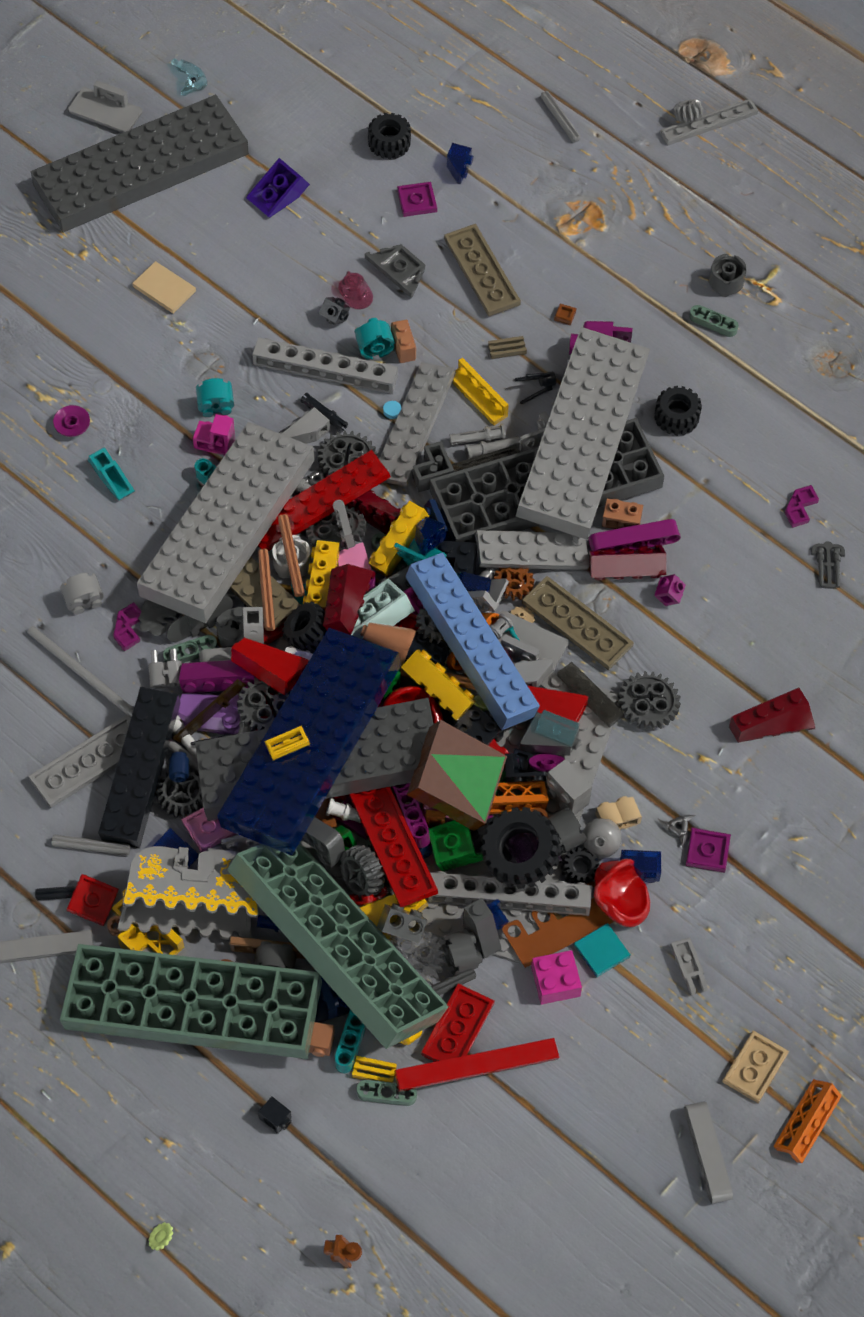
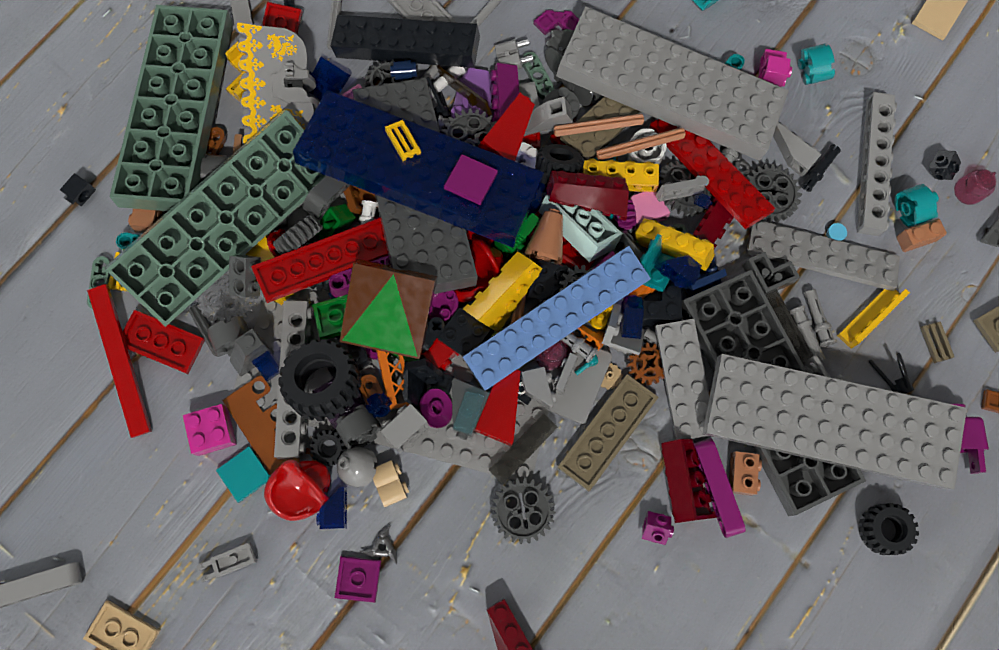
camera: 85 degrees right, 15 degrees up
none -> clear blue gear [366,393,392,417]
none -> magenta tile [444,155,498,205]
none -> clear blue plate [694,193,712,209]

